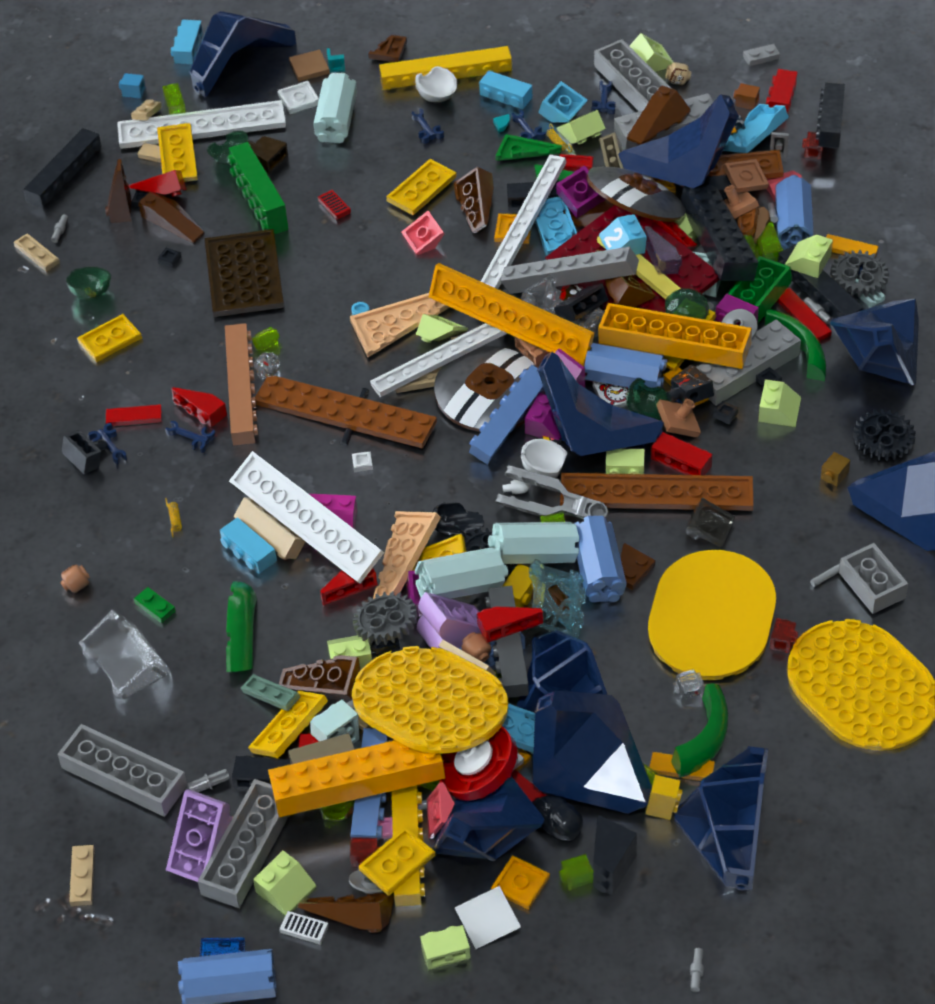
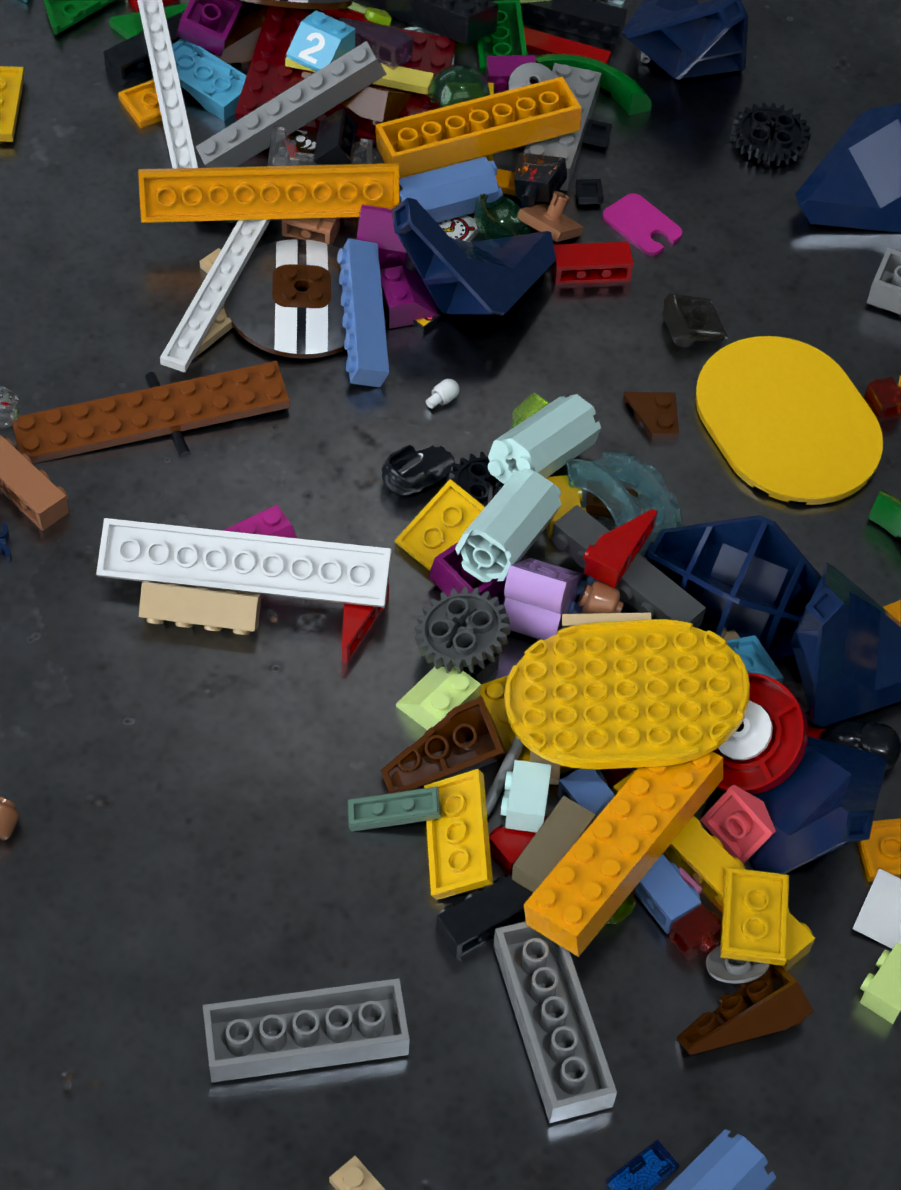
camera: 45 degrees left, 5 degrees up
clear windscreen [79,609,170,699] -> none
green plate [134,587,176,623] -> none
yellow piece [165,498,182,538] -> none
lavender brick [166,789,233,882] -> none
light grey axle [188,769,230,793] -> none
medium azure brick [220,517,277,574] -> none
green brick [226,581,257,672] -> none
yellowish green slope [253,851,316,915] -> none
white tile [280,911,329,945] -> none
light nougat wing [350,293,450,357] -> none
medium azure tile [351,302,369,315] -> none
white tile [352,452,373,472] -> none
light nougat wing [373,511,441,599] -> none
coral slope [401,211,445,255] -> none
yellowish green slope [416,314,468,343] -> none
reddish brown wedge [454,167,494,233] -> none
light grey piece [495,466,609,519] -> none
white cylinder [521,439,567,478] -> none
dark orange plate [560,473,753,511] -> none
medium blue brick [574,516,627,602] -> none
yellowish green brick [606,449,644,474] -> none
clear head [673,669,705,699] -> none
yellowish green slope [758,379,801,427] -> none
light grey bar [804,297,832,324] -> none
light grey bar [810,563,840,587] -> none
pearl gold brick [821,452,851,486] -> none
none -> lime tile [365,7,392,26]
none -> dark pink piece [602,193,682,256]

